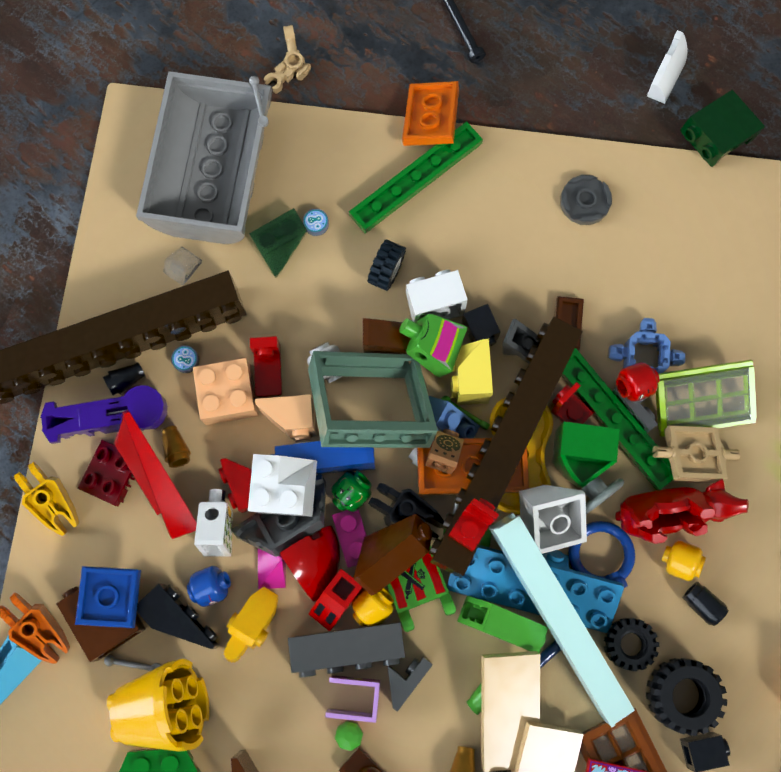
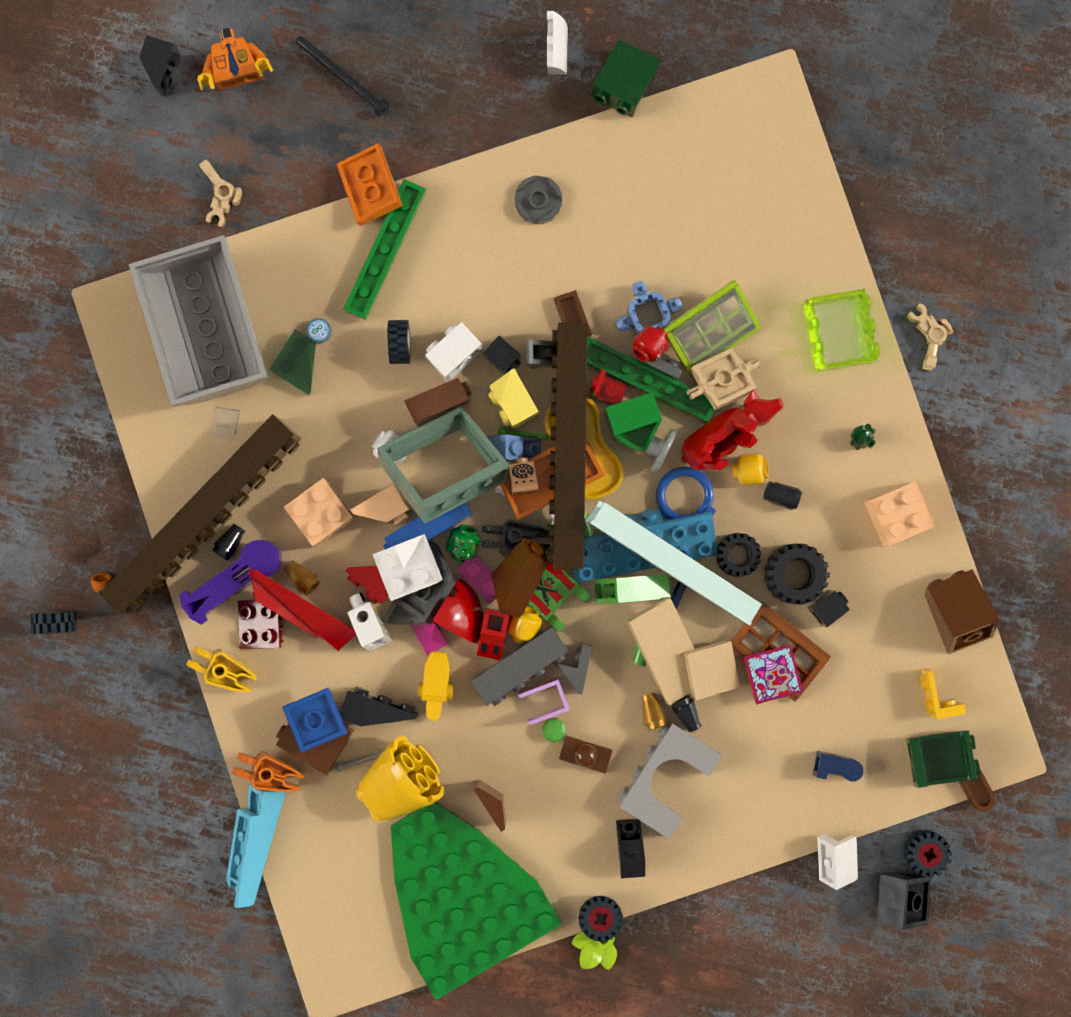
camera: 30 degrees left, 10 degrees up
tile [171,346,199,373] -> none
blue head [187,566,231,607] -> none
light grey hinge [249,76,269,127] -> none
red bracket [250,336,282,397] -> none
bright green torso [399,314,468,377] -> none
red bracket [448,498,499,552] -> none
white slope [519,485,587,554] -> none

